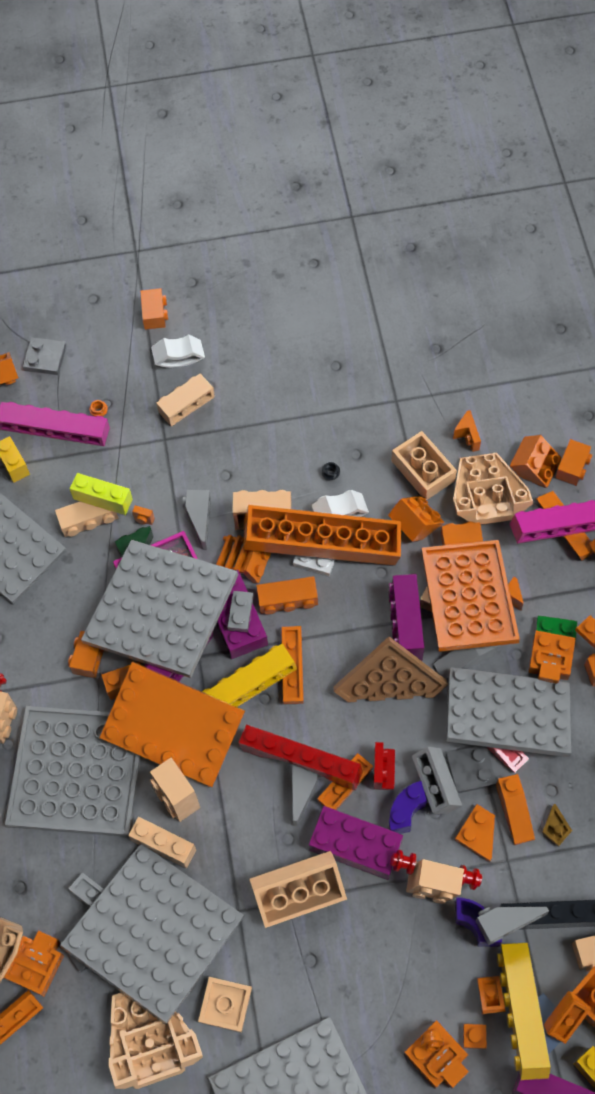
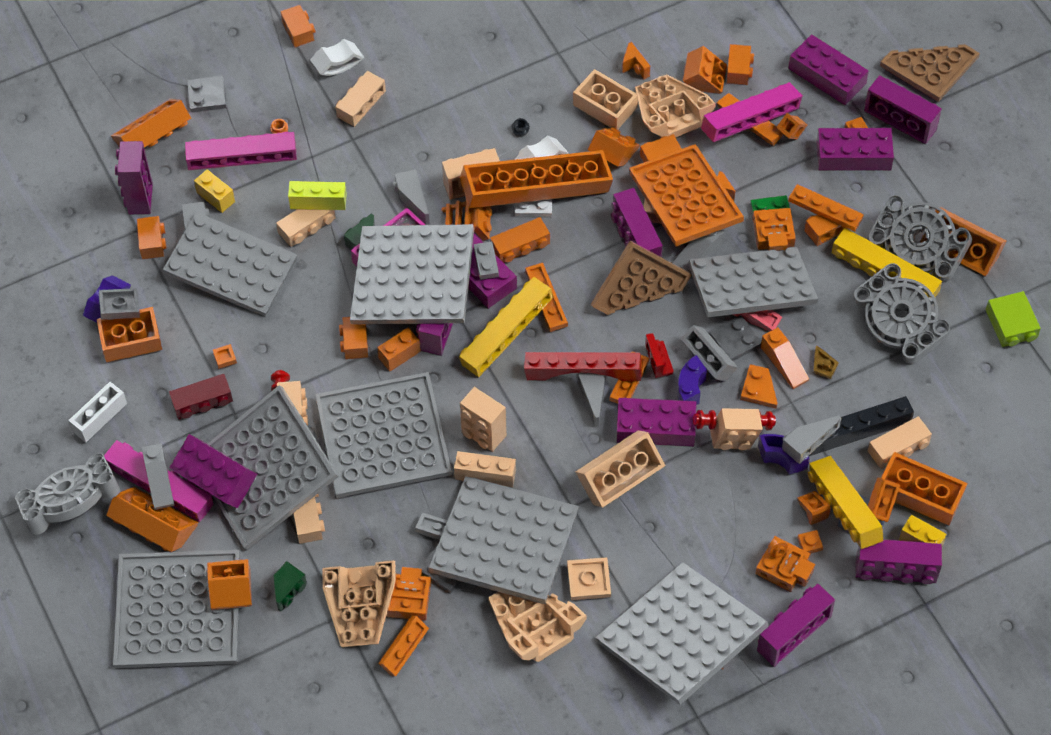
camera: 20 degrees left, 5 degrees down
orange plate [99,662,245,787] -> none
orange plate [132,505,155,525] -> none

